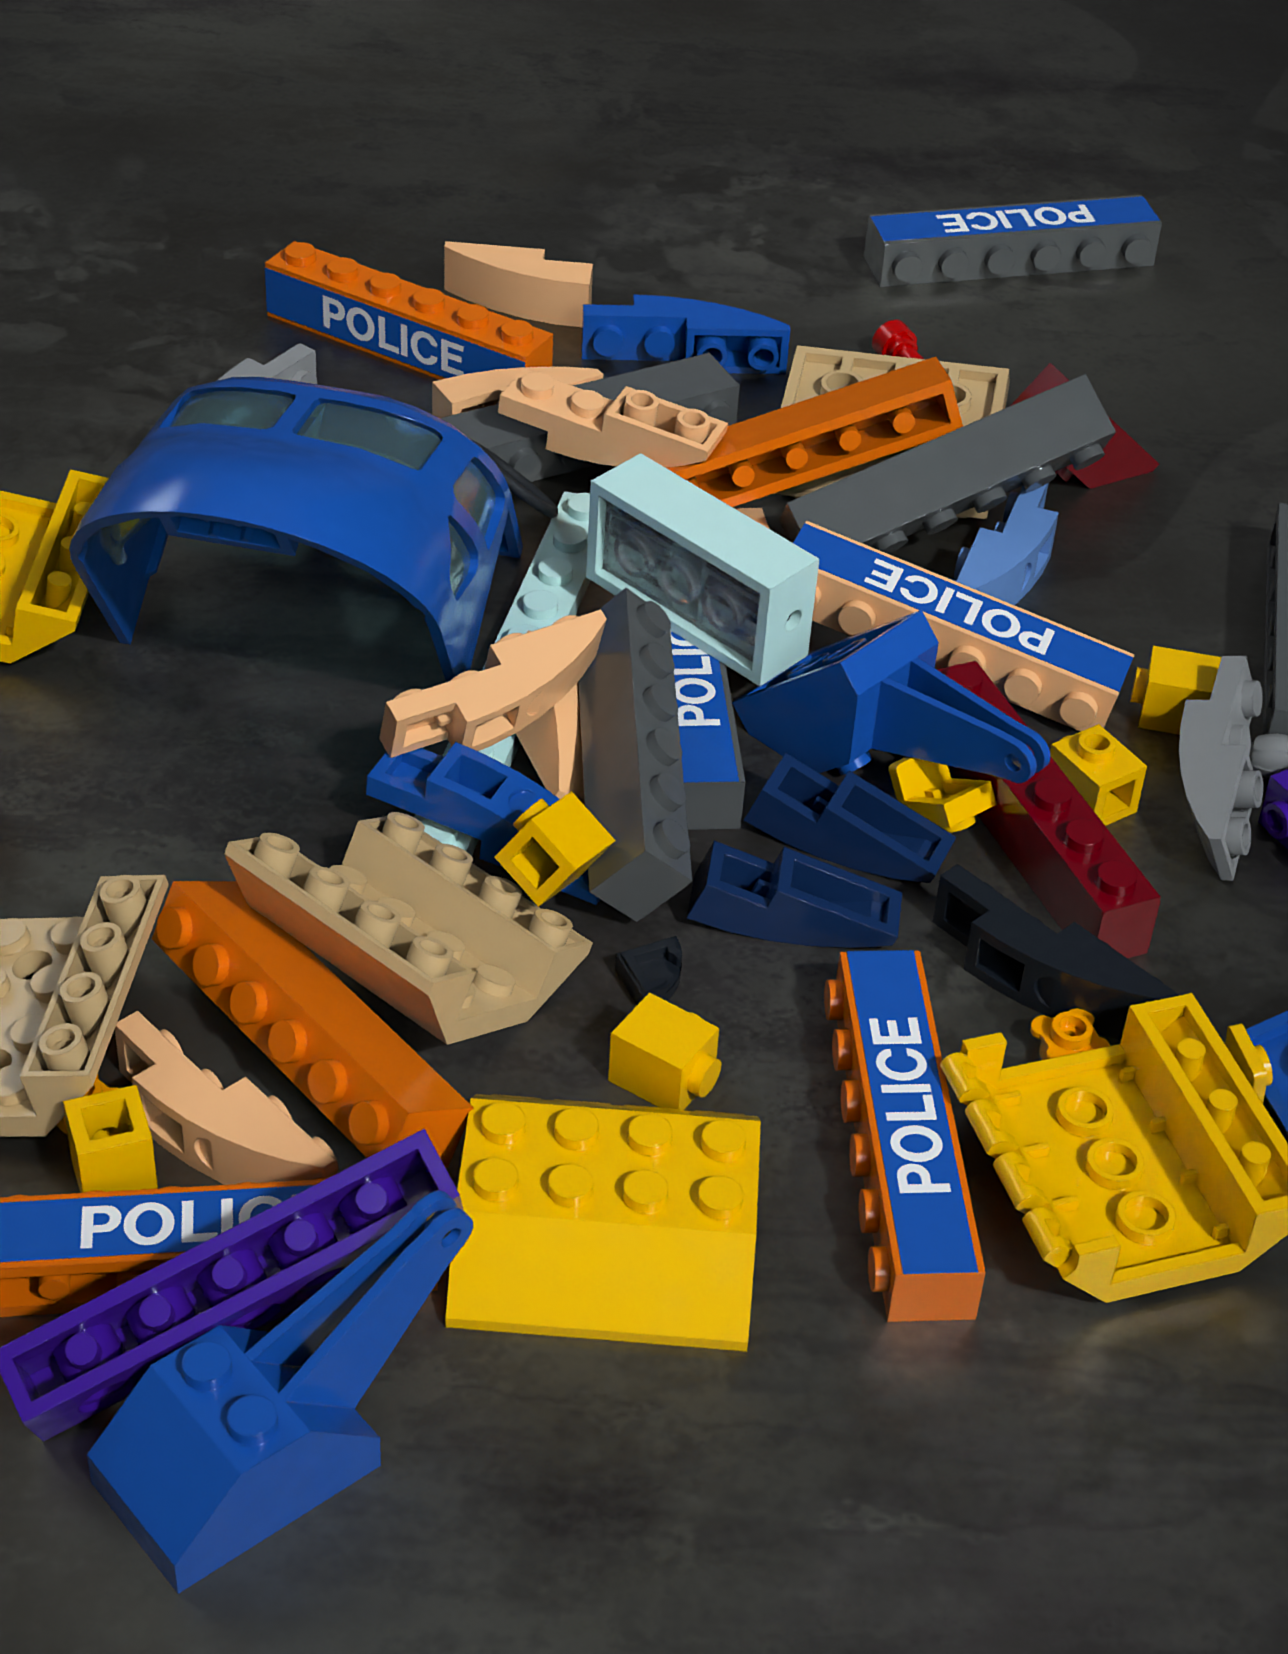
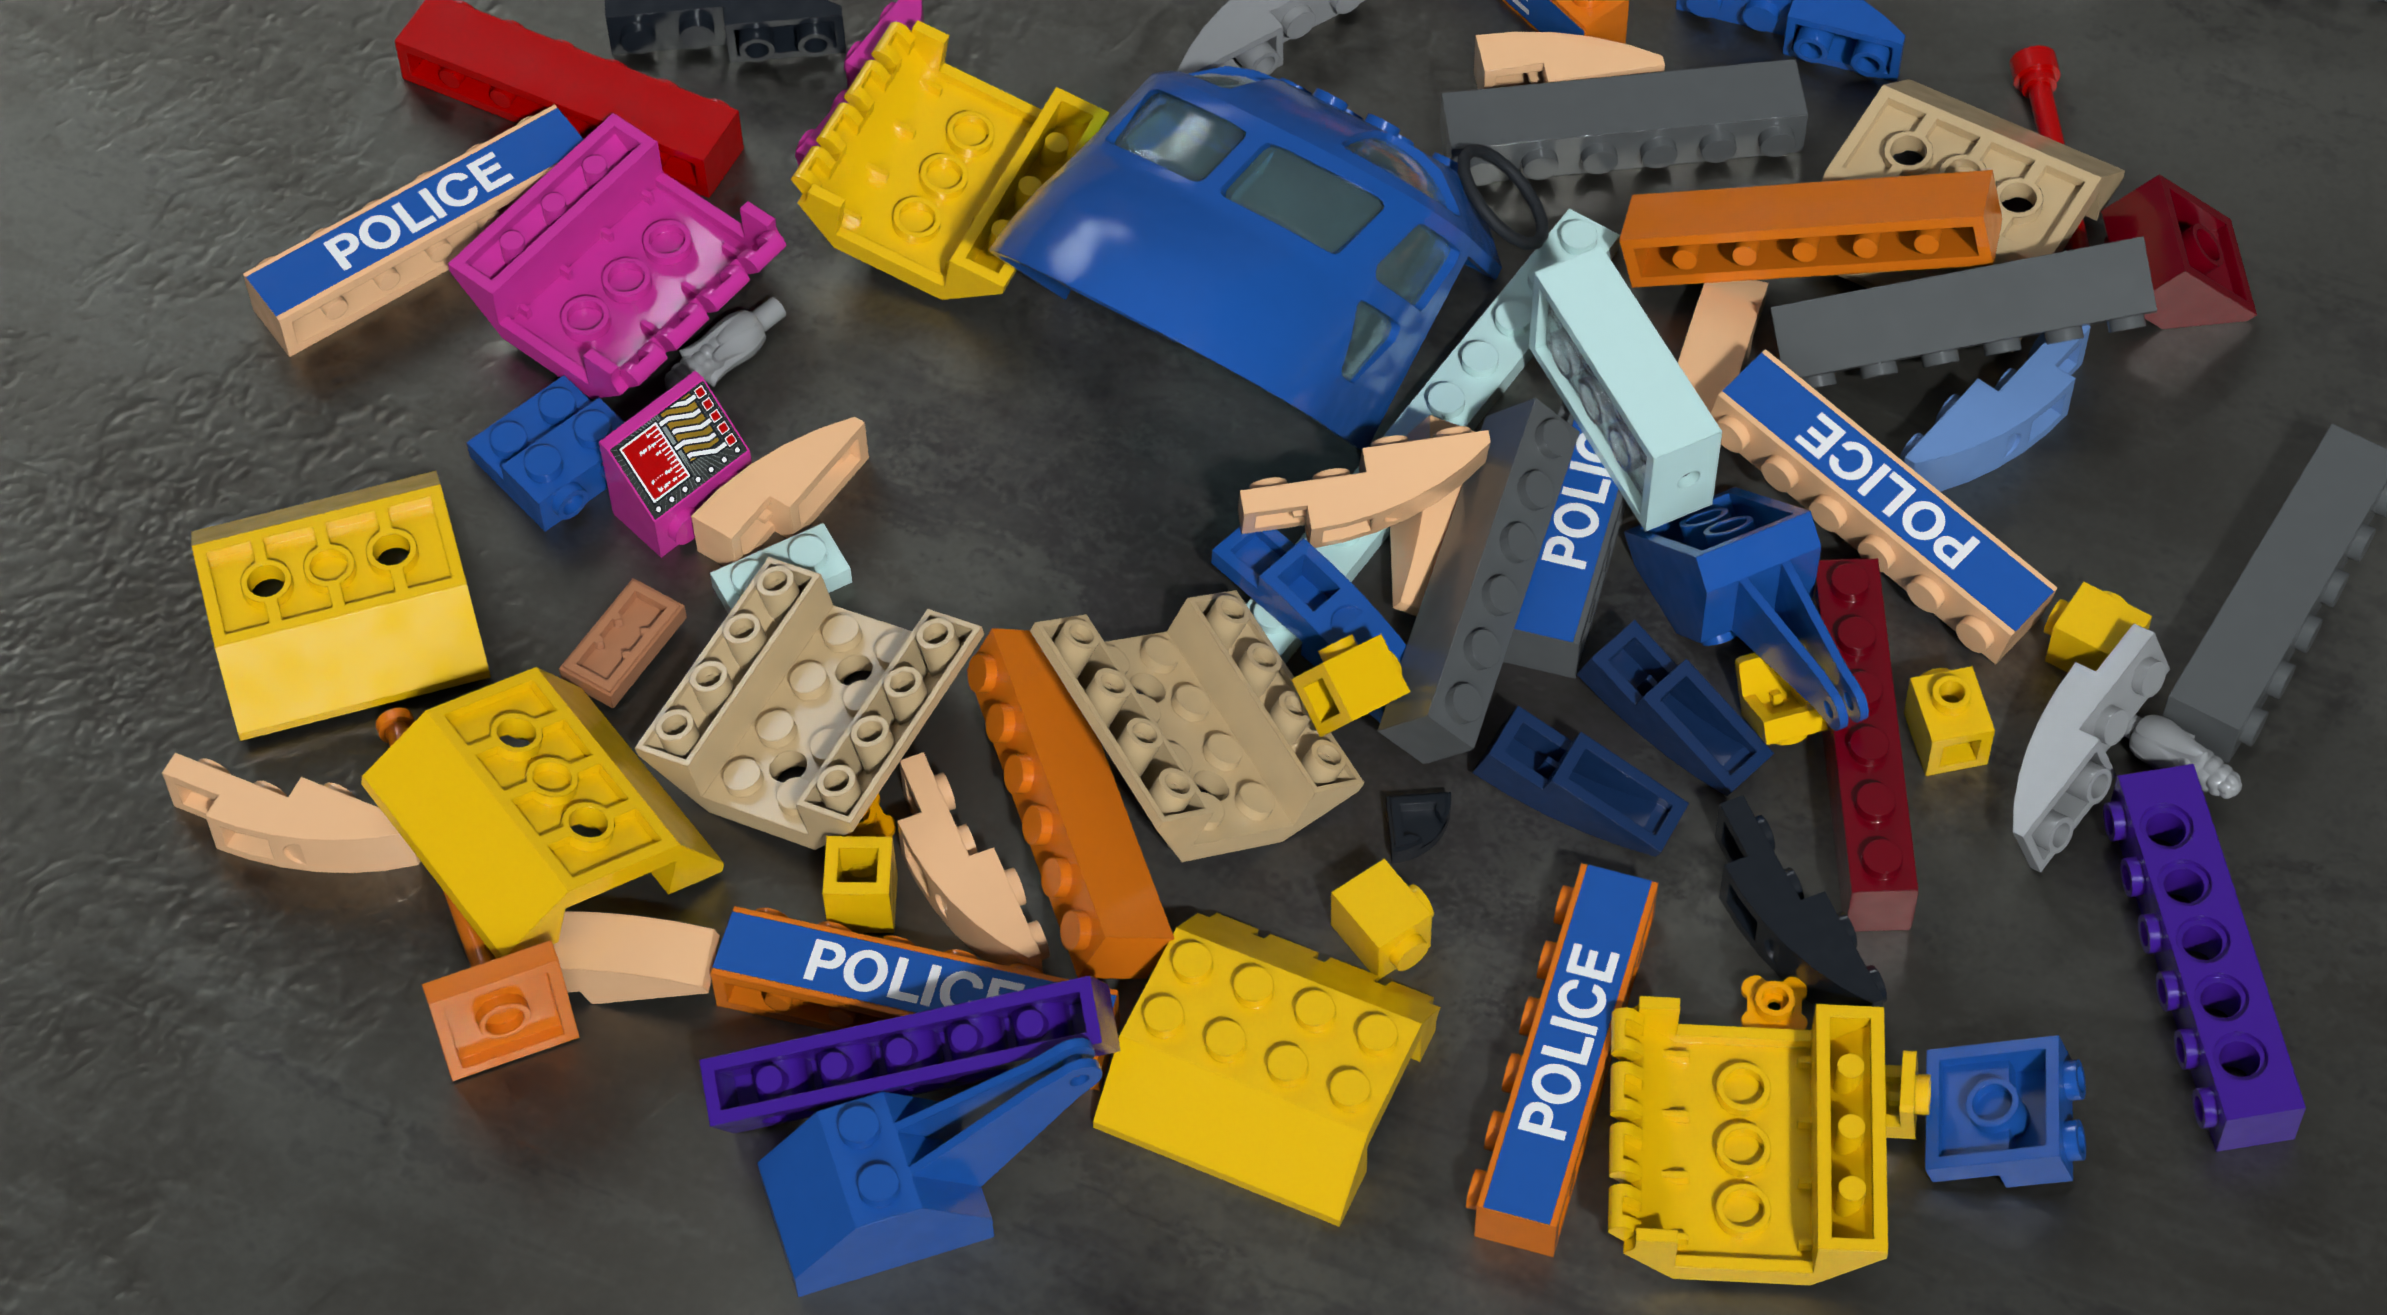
camera: 25 degrees right, 15 degrees up
light nougat slope [498,368,728,468] -> none

